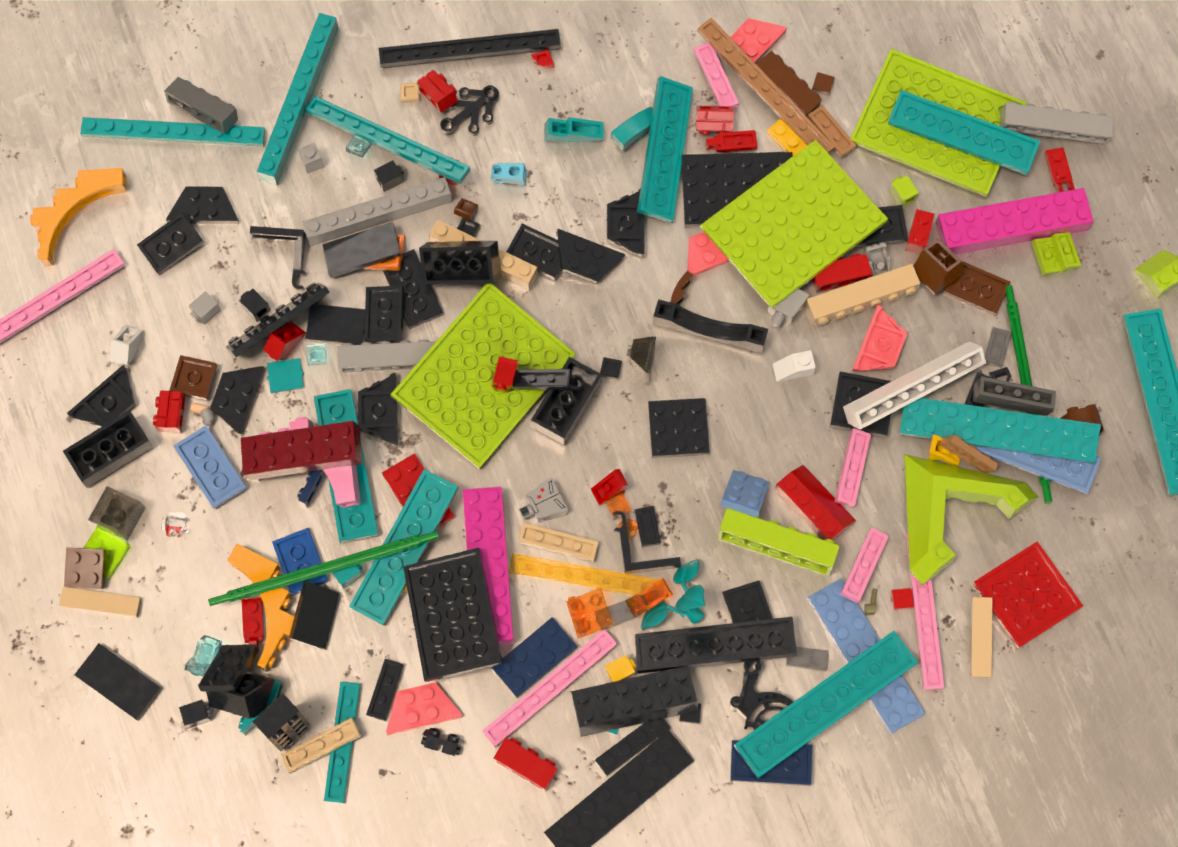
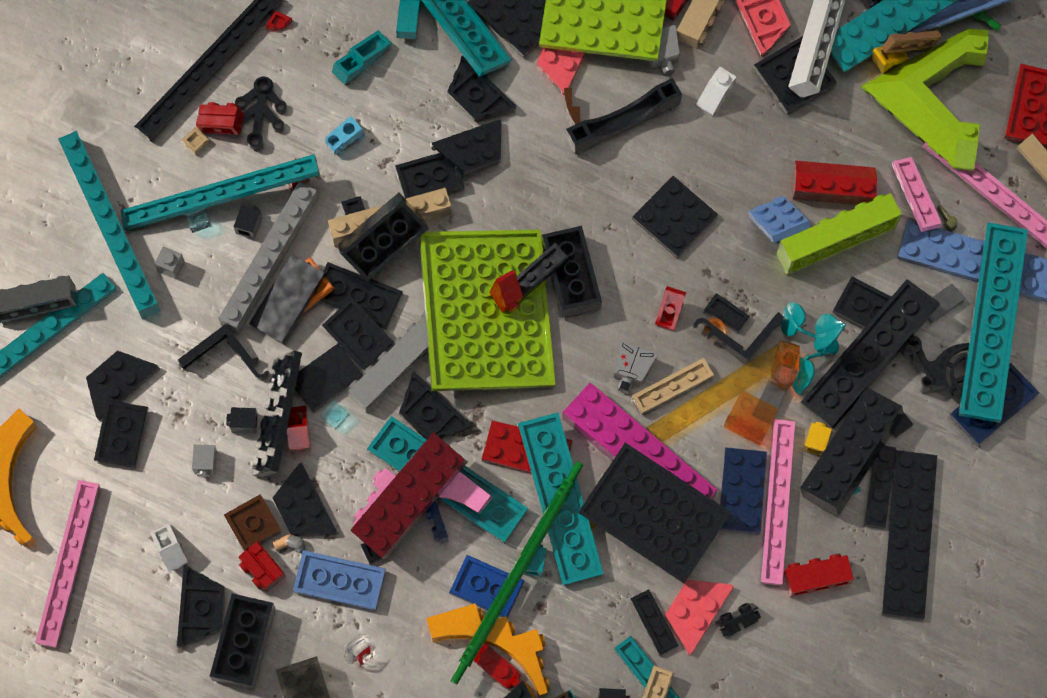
camera: 45 degrees left, 0 degrees up
teal piece [267,358,304,393] -> none
black tile [289,581,340,650] -> none
reddish brown tile [453,198,478,220] -> none
black tile [600,357,622,380] -> none
clear orange tile [605,494,631,520] -> none
clear smoke slope [627,336,656,385] -> none
bright pink plate [834,428,871,507] -> none
red tile [891,588,914,610] -> none

